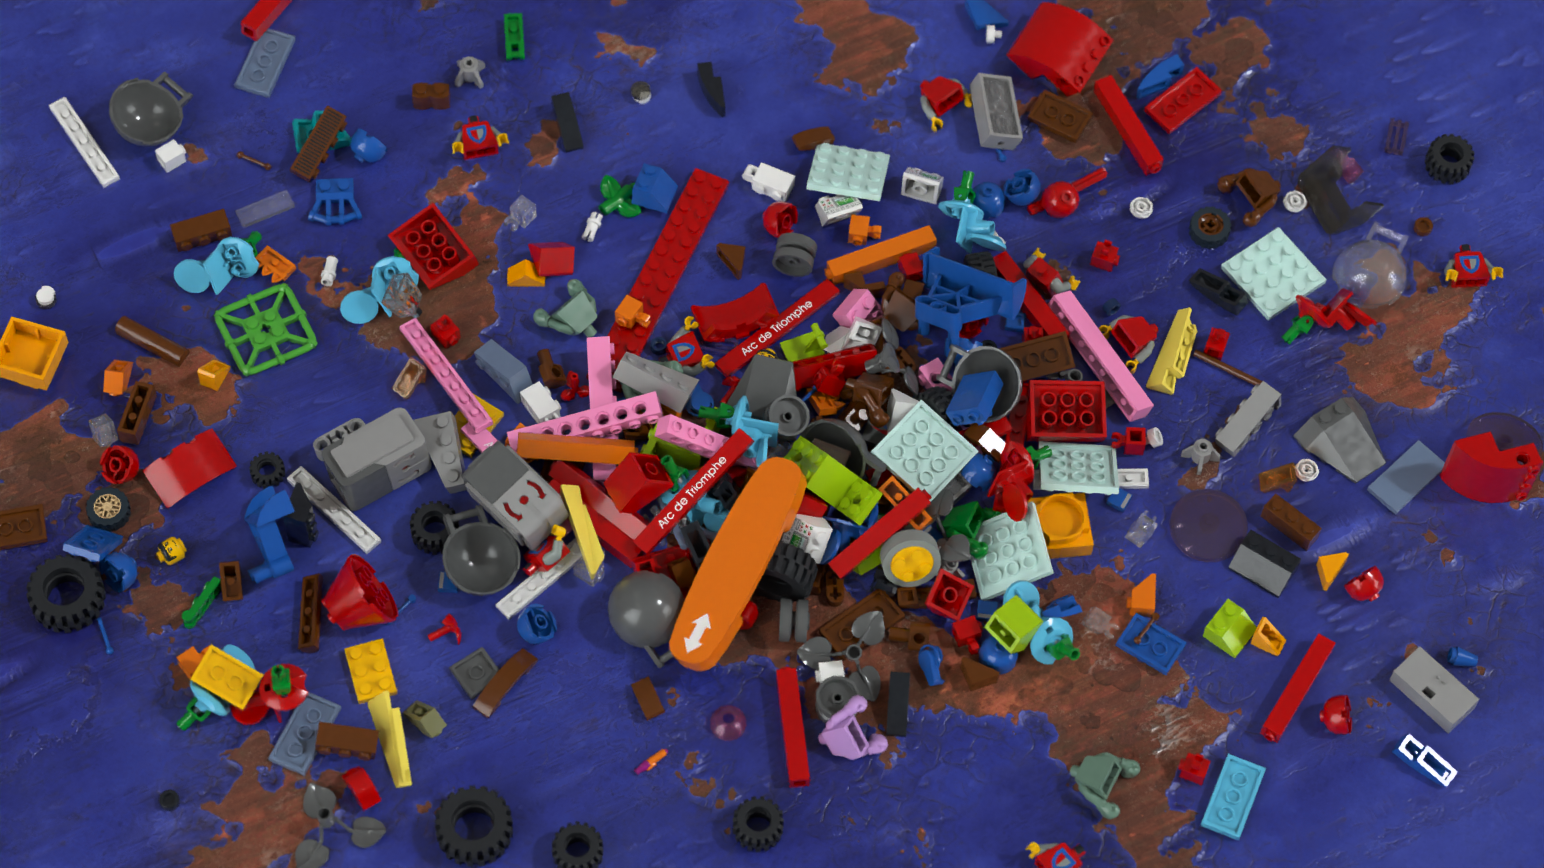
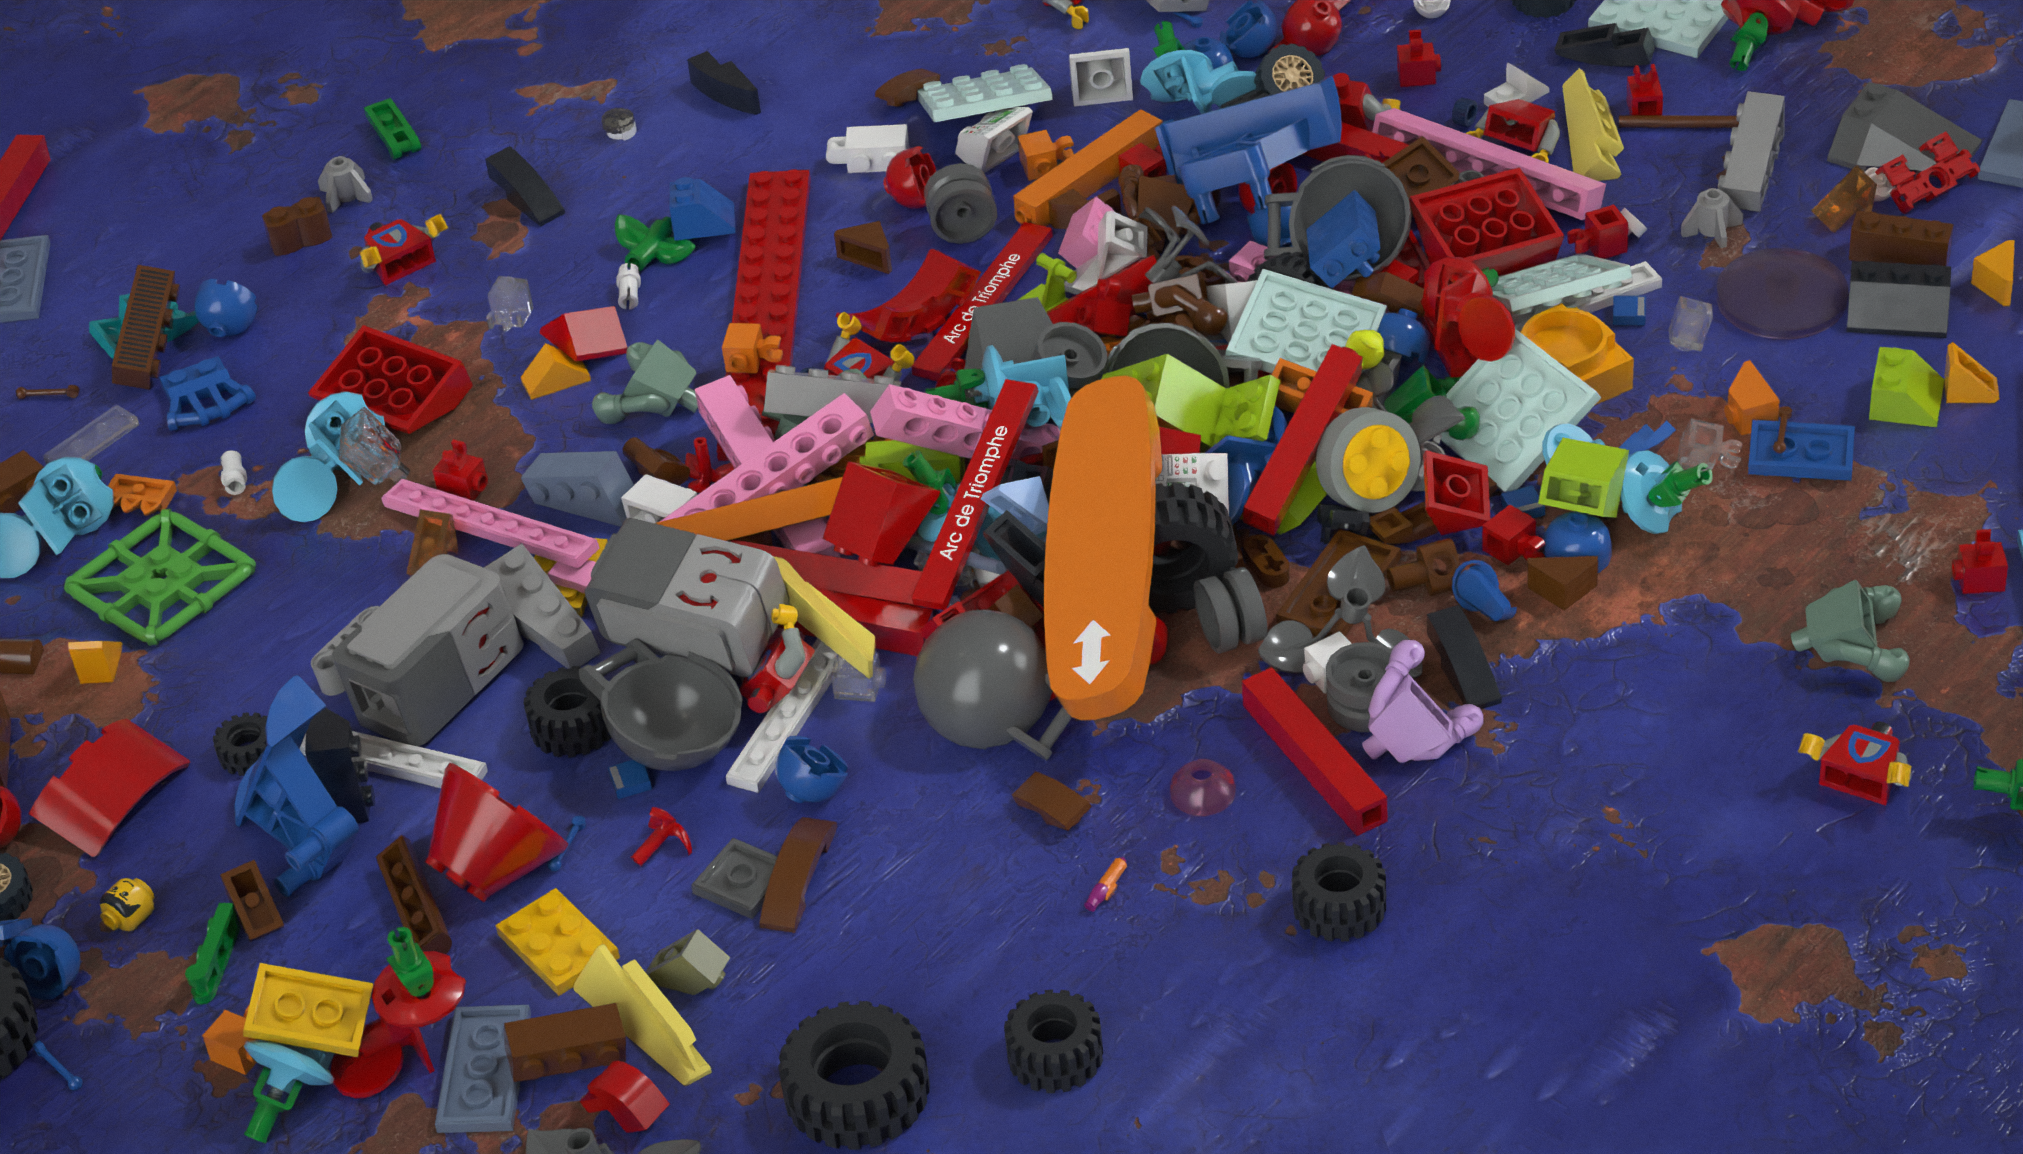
camera: 15 degrees left, 20 degrees down
none -> light blue slope [981,476,1049,535]
none -> wheel [1254,44,1325,95]
none -> neon yellow animal [1345,329,1385,370]
none -> white slope [1484,63,1549,107]
none -> red piece [1875,131,1980,214]

